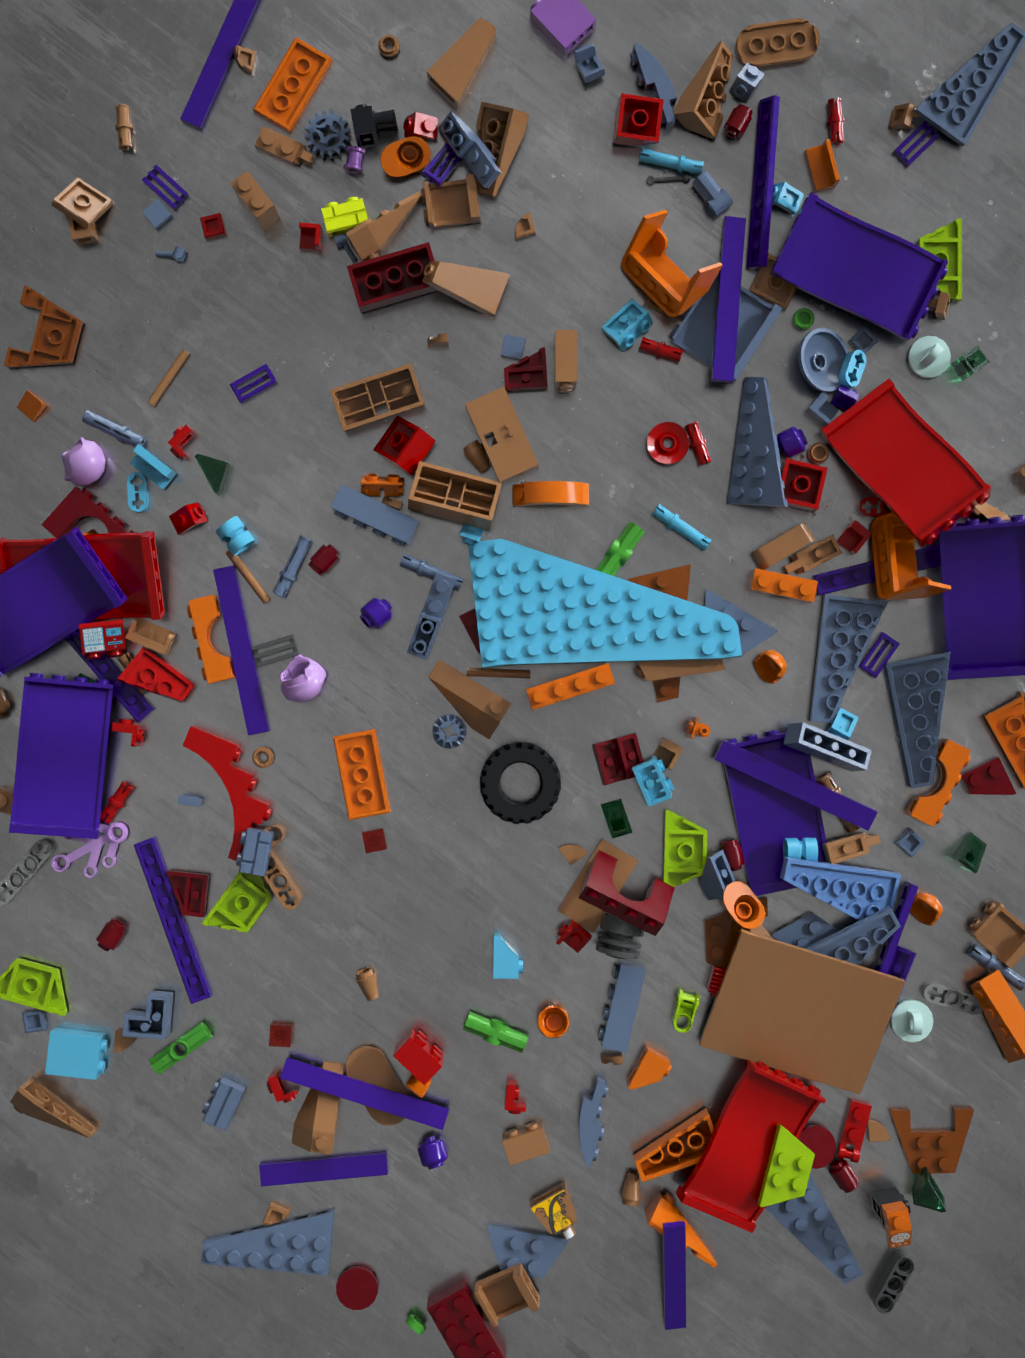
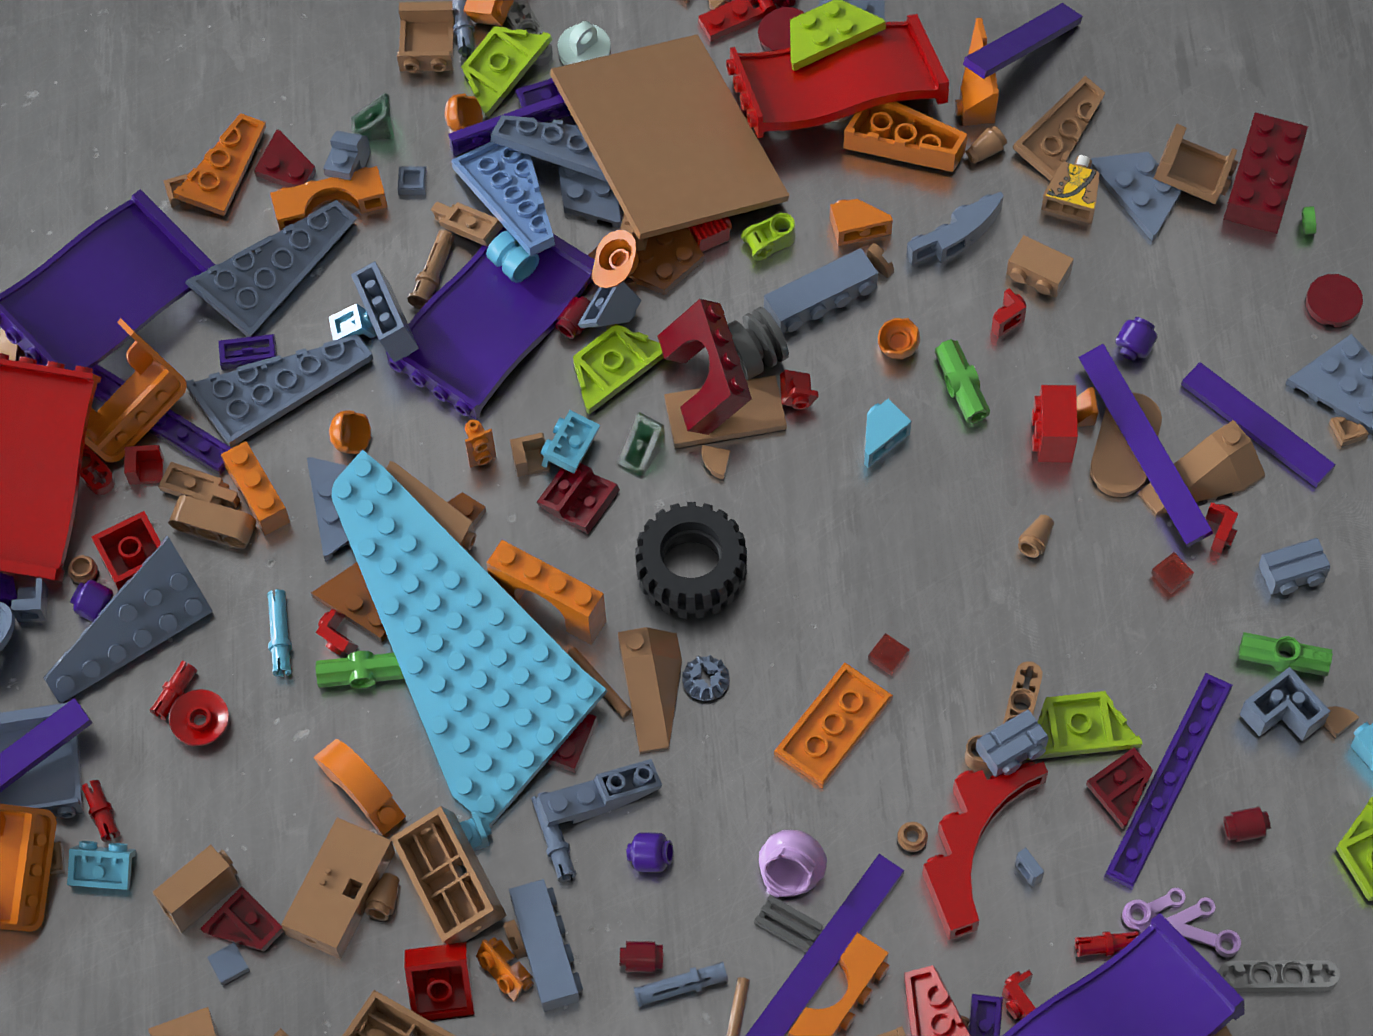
camera: 125 degrees left, 25 degrees down
dark purple tile [714,739,878,831] -> none
none -> red bracket [315,609,358,656]
none -> sand blue brick [323,131,371,181]
none -> lime wing [461,26,553,118]
none -> medium nougat wing [1013,76,1105,181]

